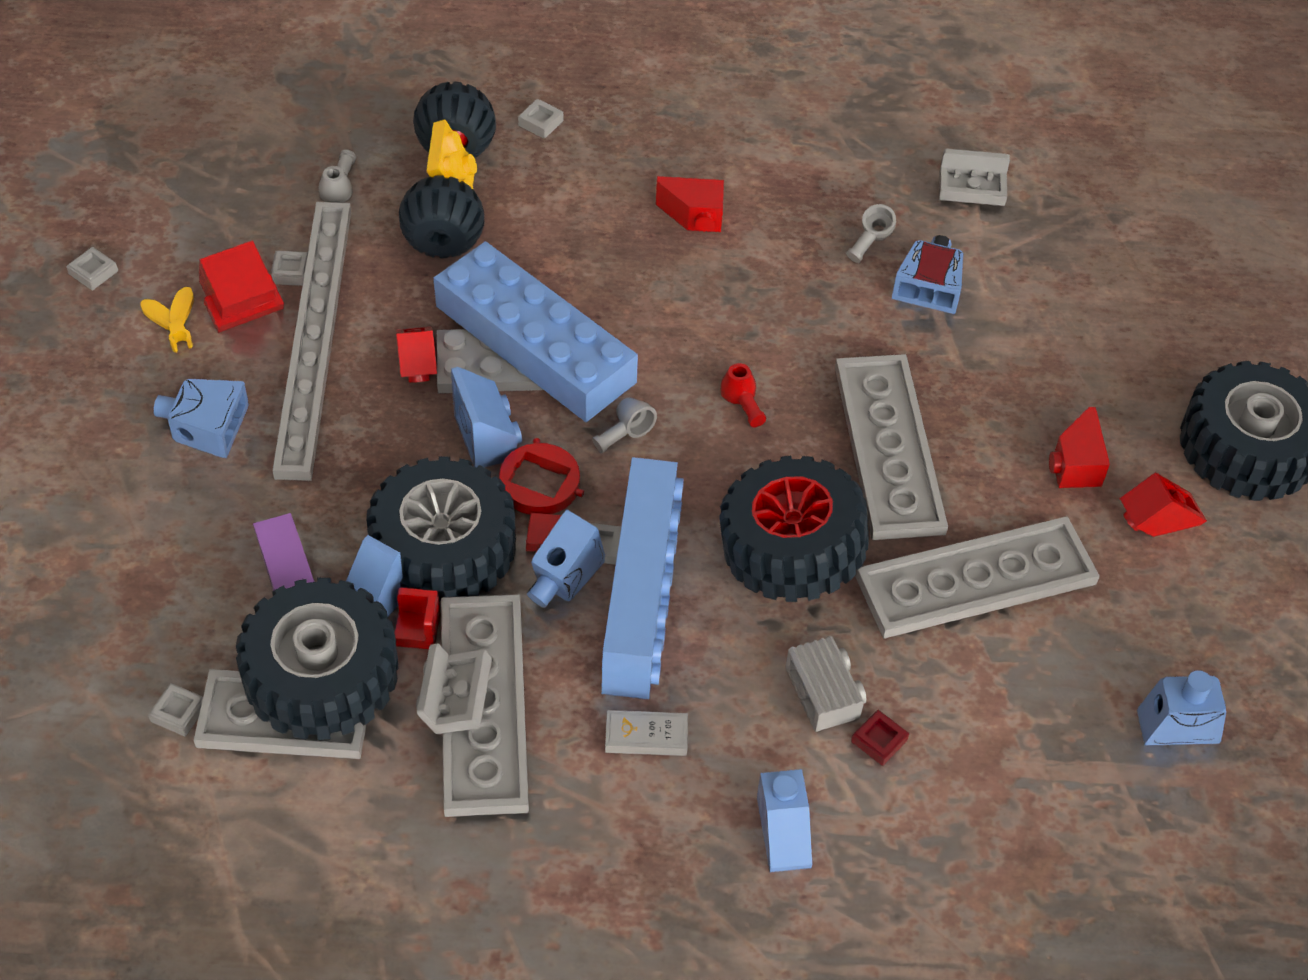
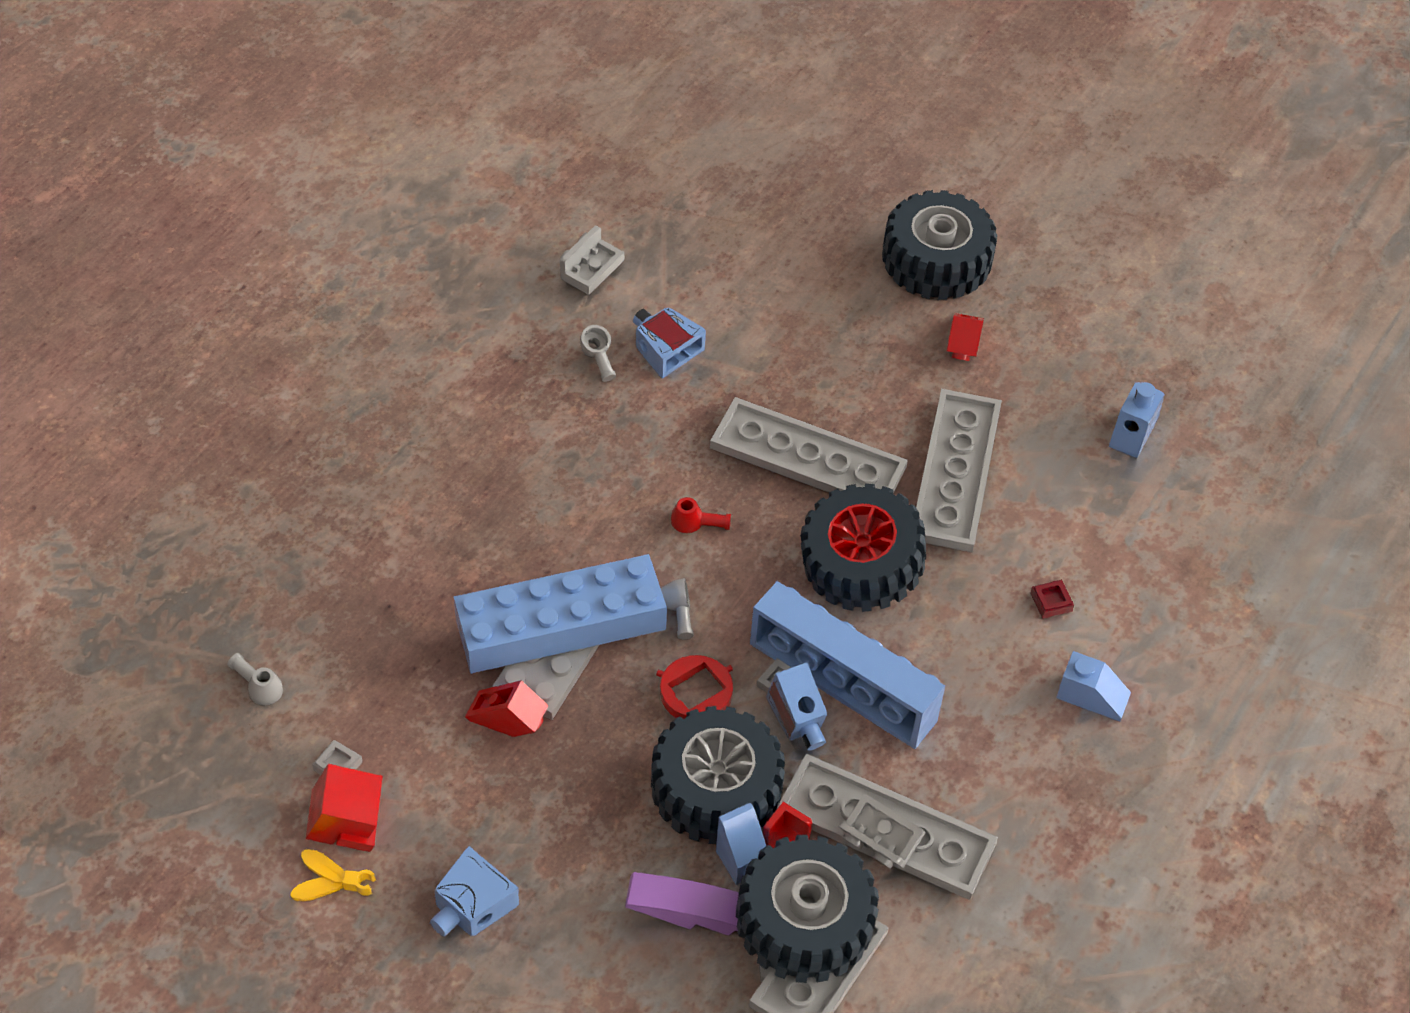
camera: 60 degrees left, 0 degrees up
light grey tile [66,247,118,291] -> none
light grey plate [272,202,351,481] -> none
black plate [399,81,496,258] -> none
medium blue slope [451,367,522,468] -> none
light grey tile [518,99,563,139] -> none
red tile [526,512,562,552] -> none
light grey tile [605,710,688,756] -> none
red slope [656,176,724,232] -> none
light grey brick [786,636,866,732] -> none
red slope [1049,407,1110,488] -> none

